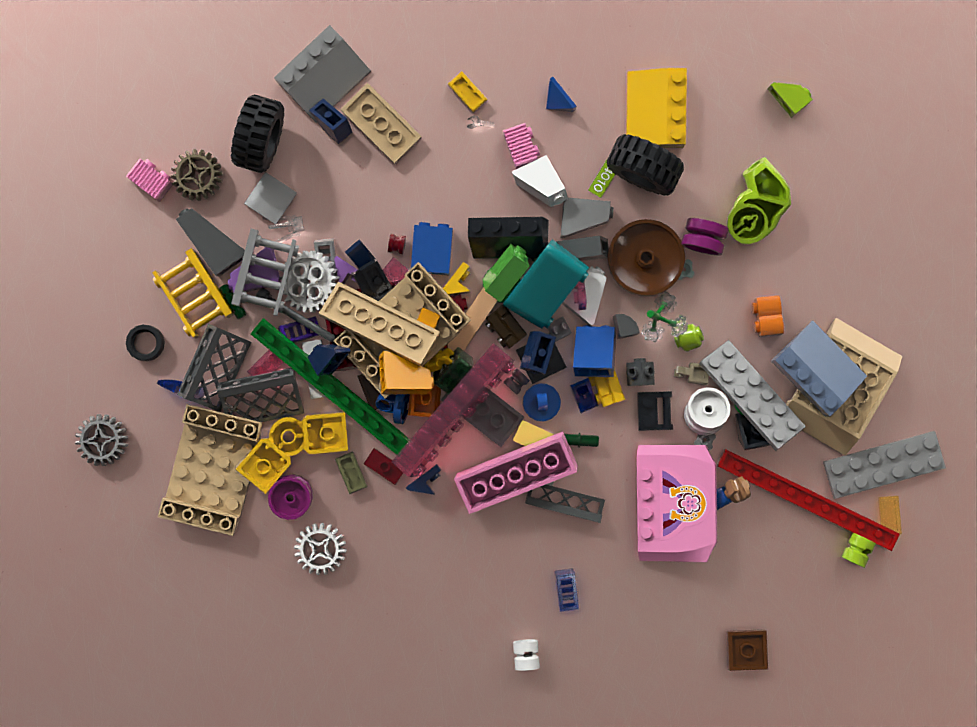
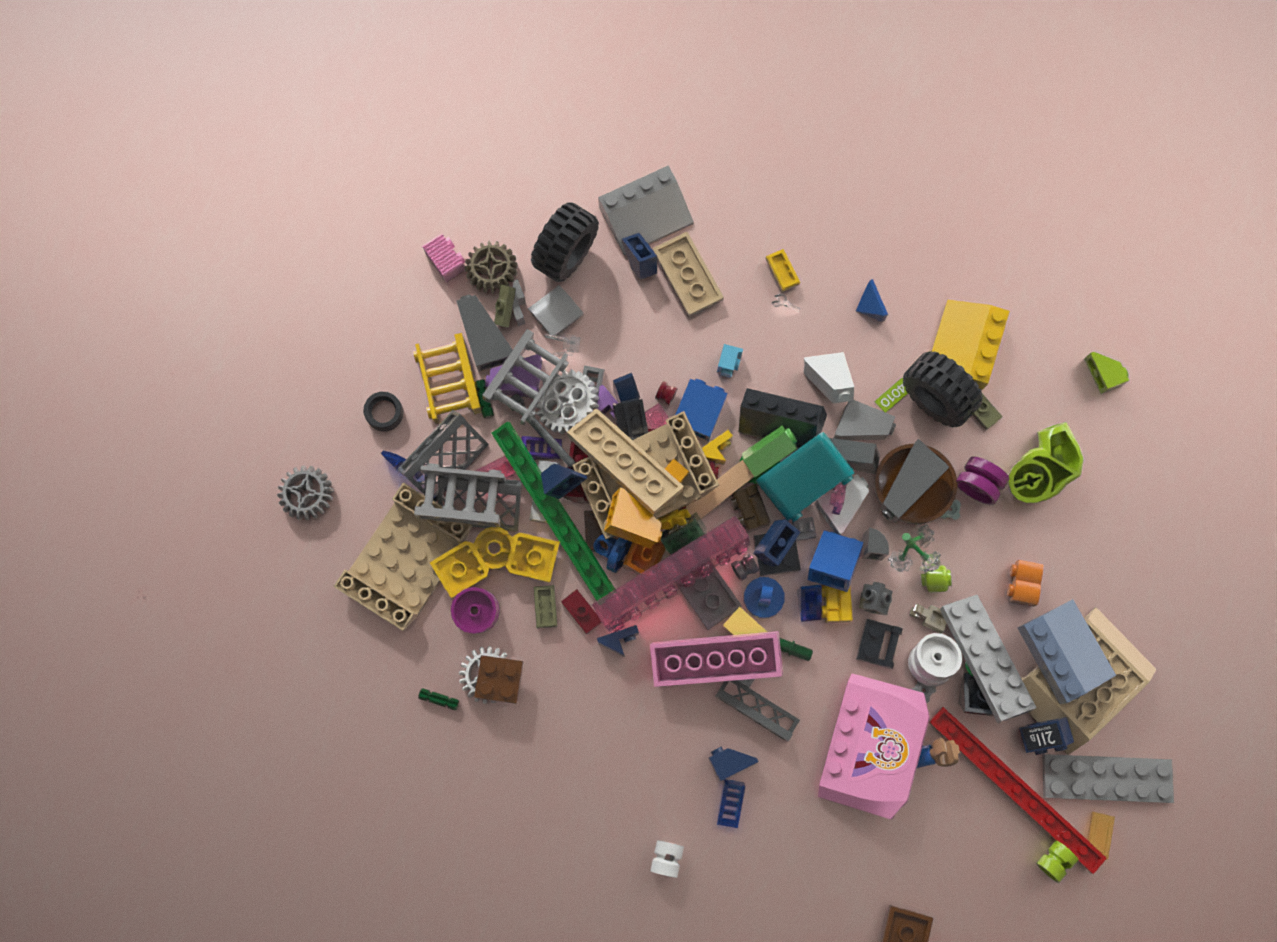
camera: 20 degrees right, 10 degrees down
bright pink brick [503,123,540,169] -> none
none -> light grey fence [414,463,506,527]
none -> dark green axle [418,688,459,710]
none -> reddish brown plate [474,655,524,704]
none -> olive plate [494,285,516,327]
none -> light grey slope [513,279,526,326]
none -> dark blue slope [708,746,759,781]
none -> medium azure brick [717,344,743,378]
none -> dark grey slope [880,439,949,523]
none -> olive plate [973,393,1003,430]
none -> brick [1019,717,1074,755]

